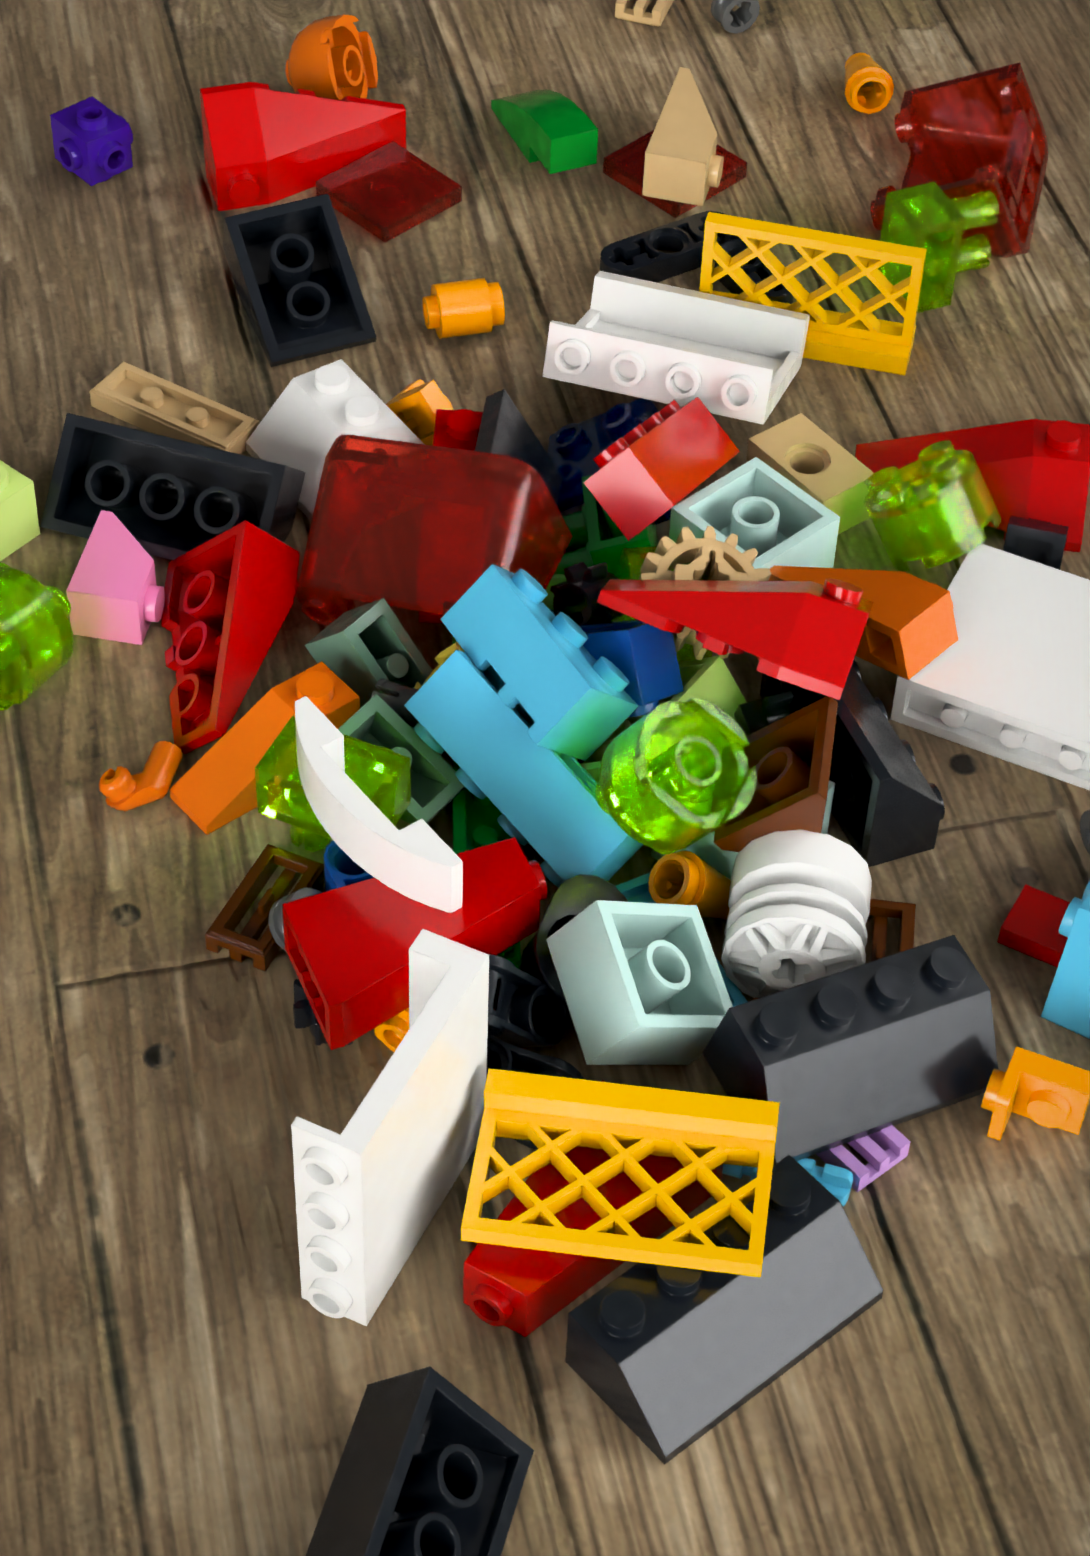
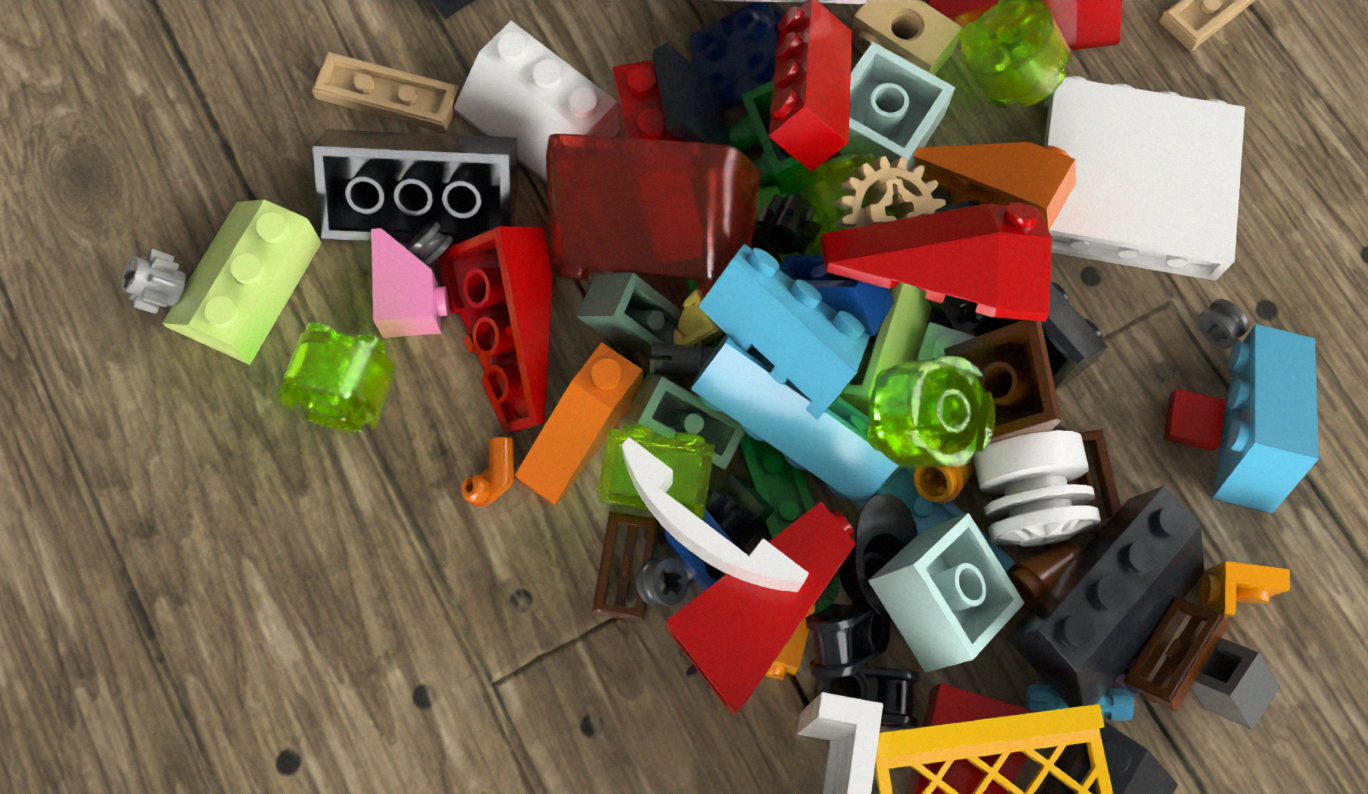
camera: 15 degrees left, 25 degrees up
light orange bracket [386,379,453,448] -> none
black tile [1003,516,1069,570] -> none
none -> dark grey bush [405,221,453,266]
none -> reddish brown tile [1123,597,1229,712]
none -> dark grey brick [1191,638,1280,730]

